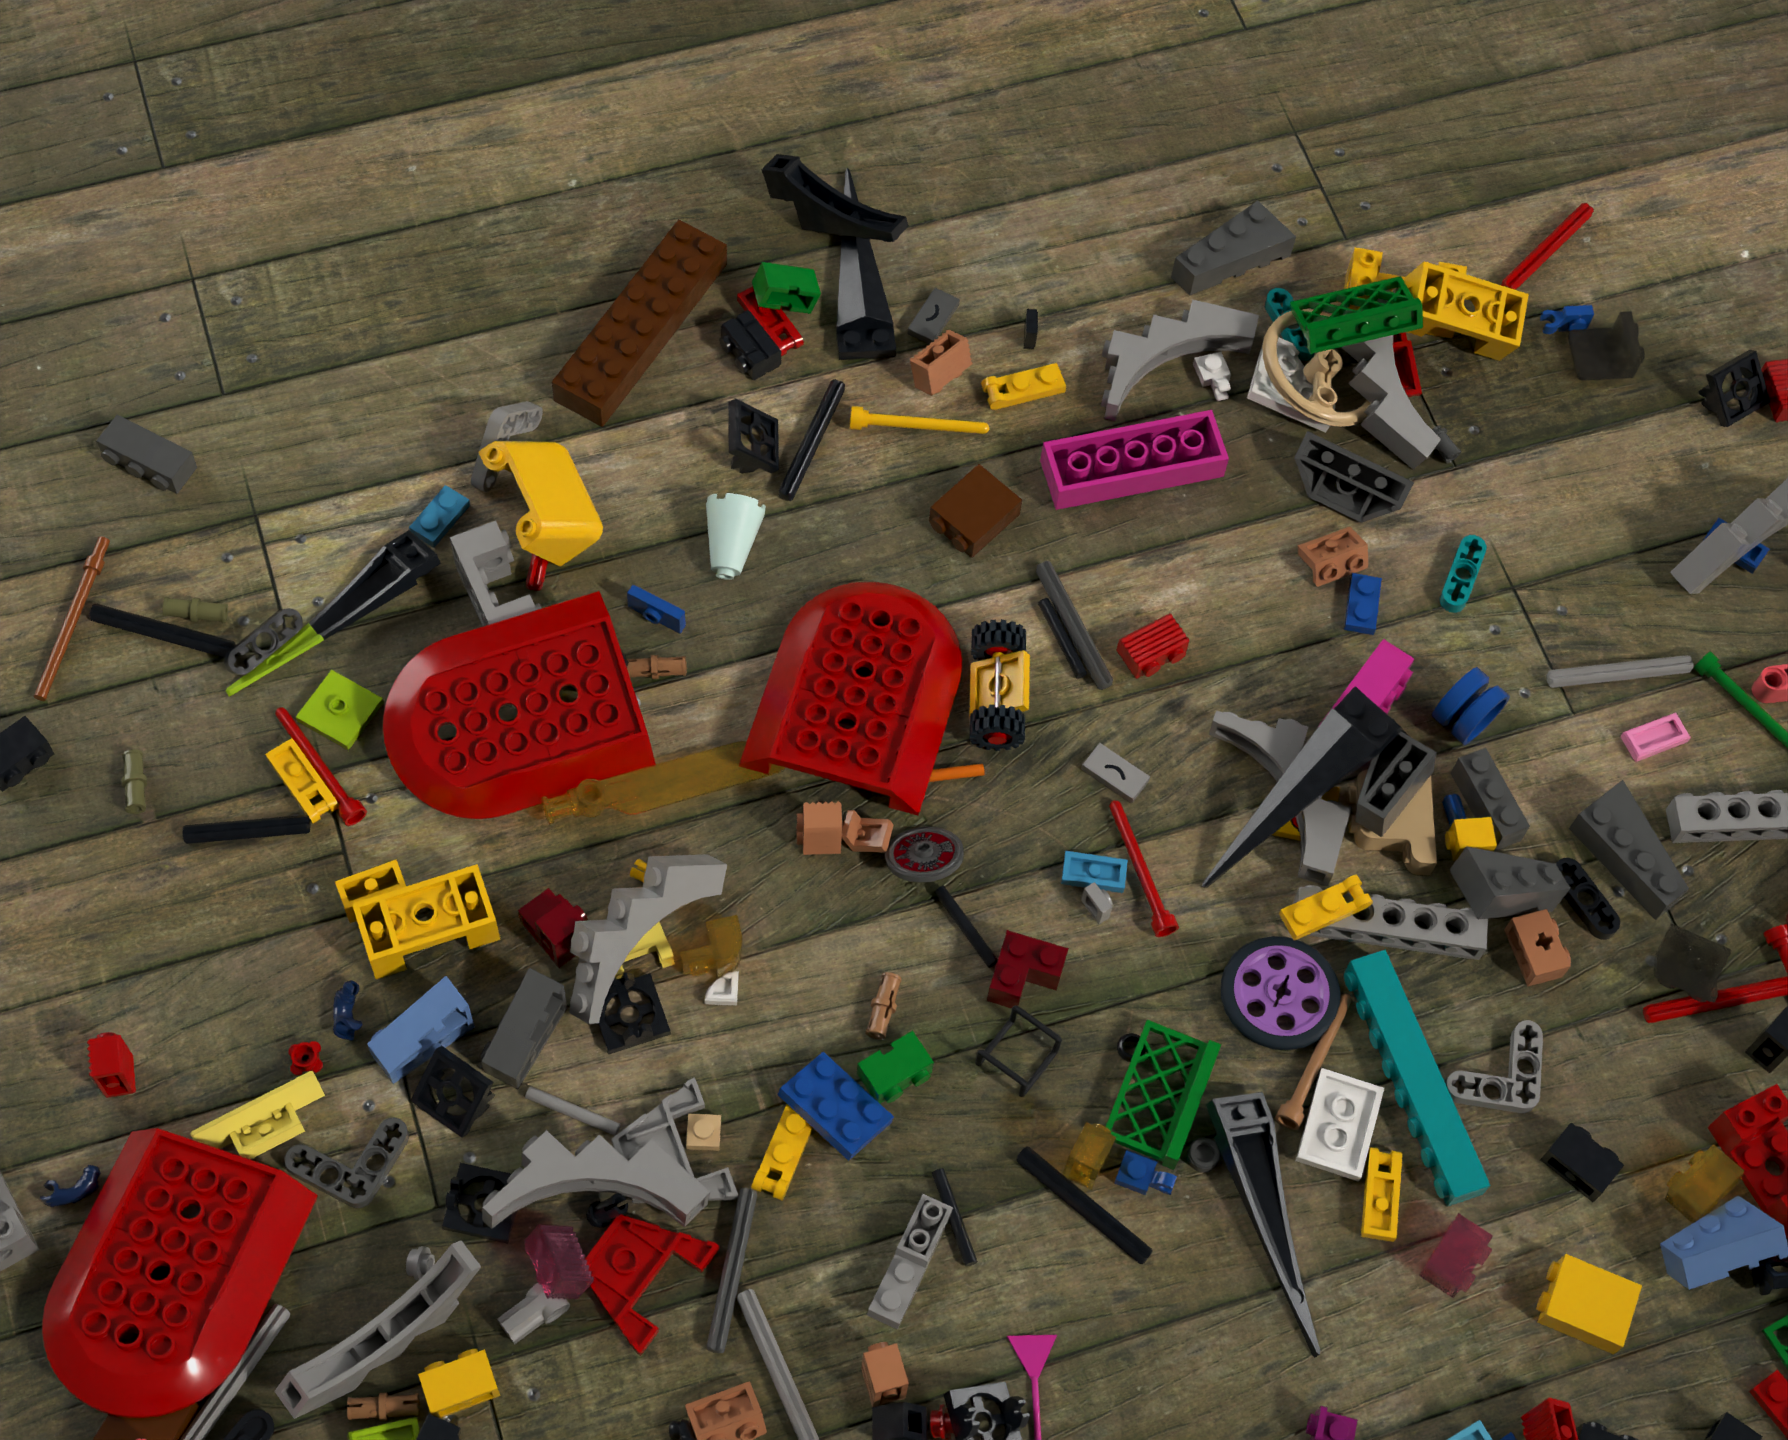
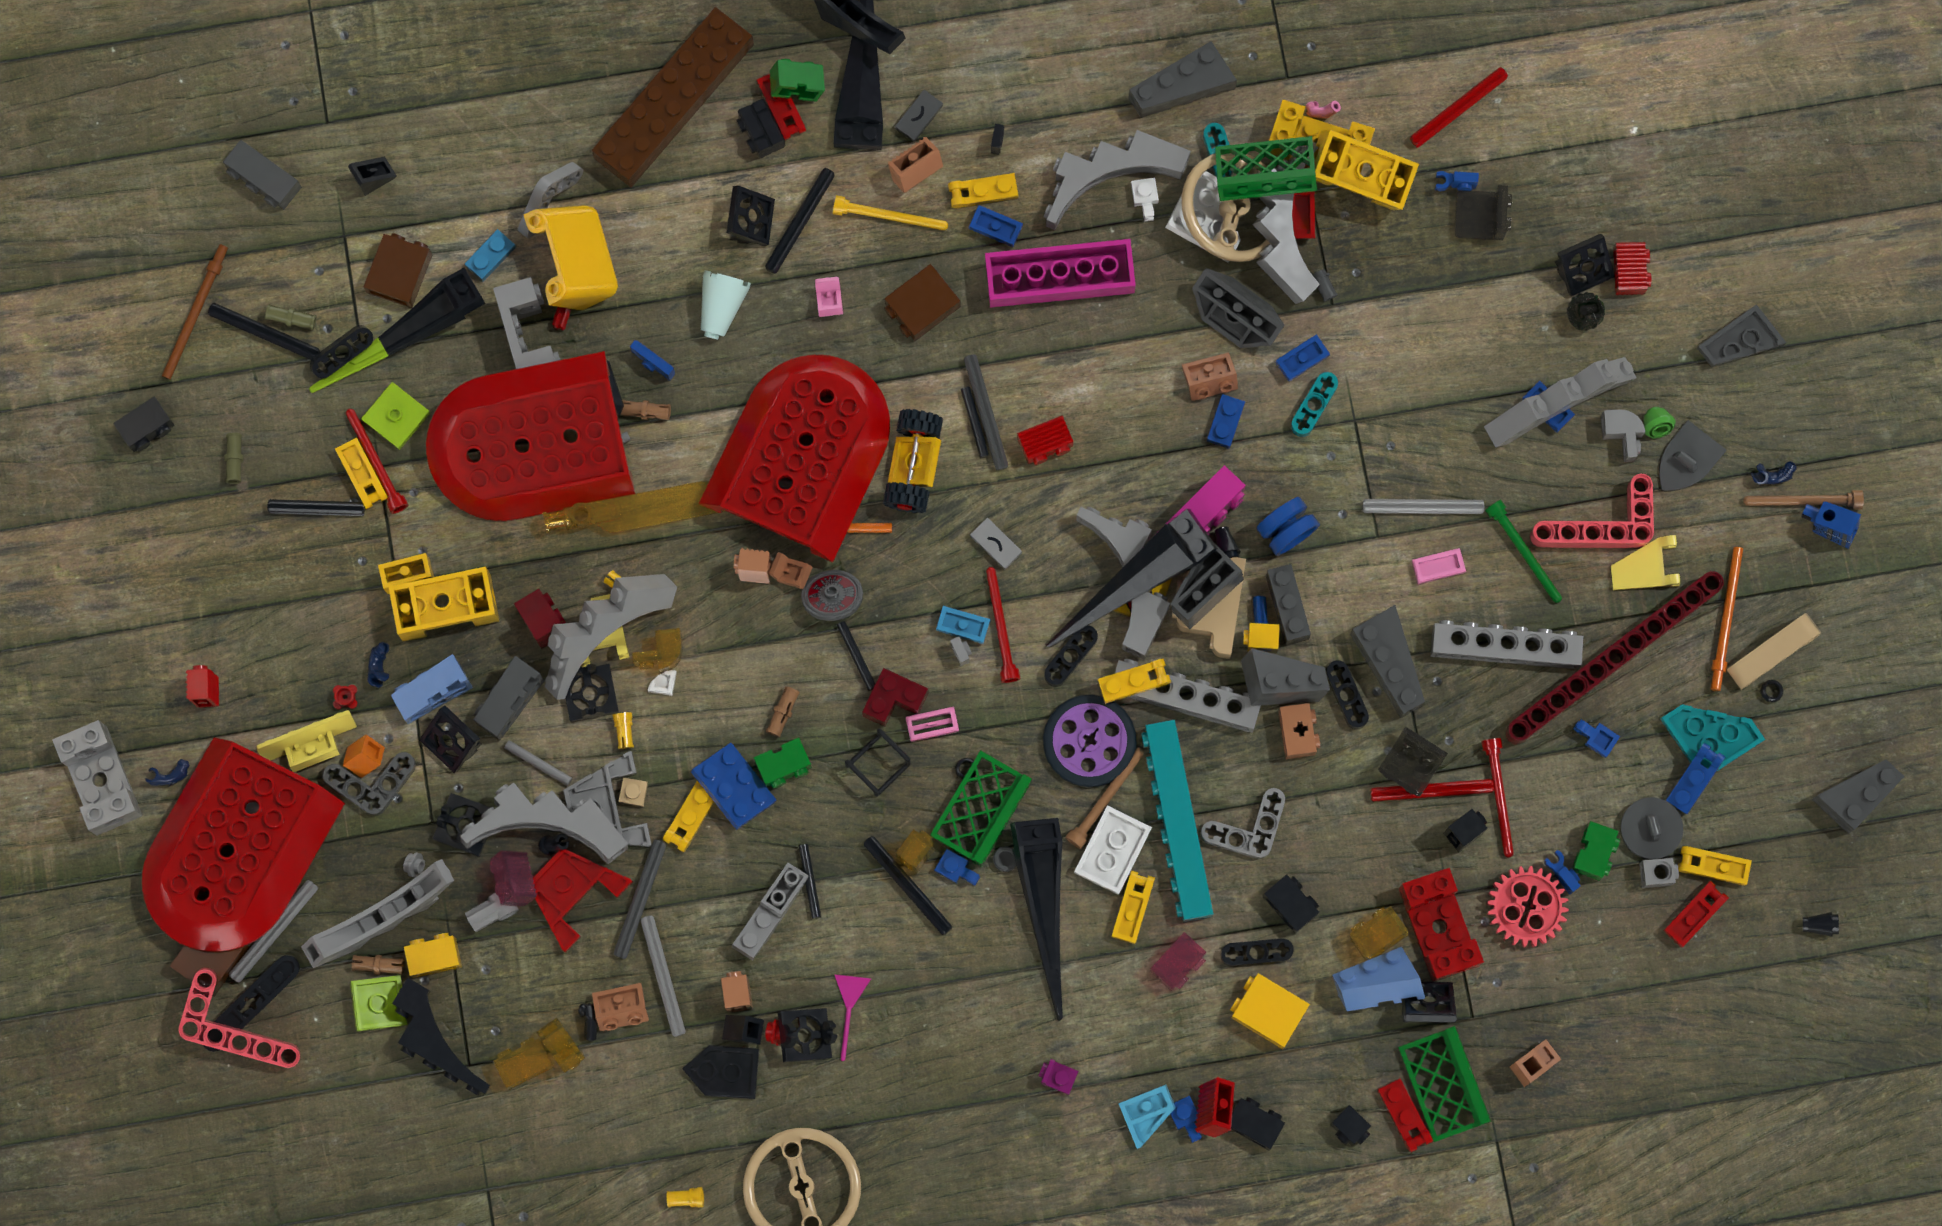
camera: 15 degrees right, 15 degrees up
none -> orange panel [343,735,385,778]
none -> black slope [348,156,397,196]
none -> reddish brown brick [363,233,433,308]
none -> yellow pin [612,712,634,749]
none -> bright pink bracket [815,277,843,317]
none -> bright pink tile [906,707,959,742]
none -> blue plate [969,205,1023,247]
none -> black beam [1044,625,1098,687]
none -> black beam [1221,938,1294,967]
none -> blue plate [1275,334,1330,382]
none -> bright pink arm [1306,101,1341,119]
none -> clear smoke piece [1566,292,1605,331]

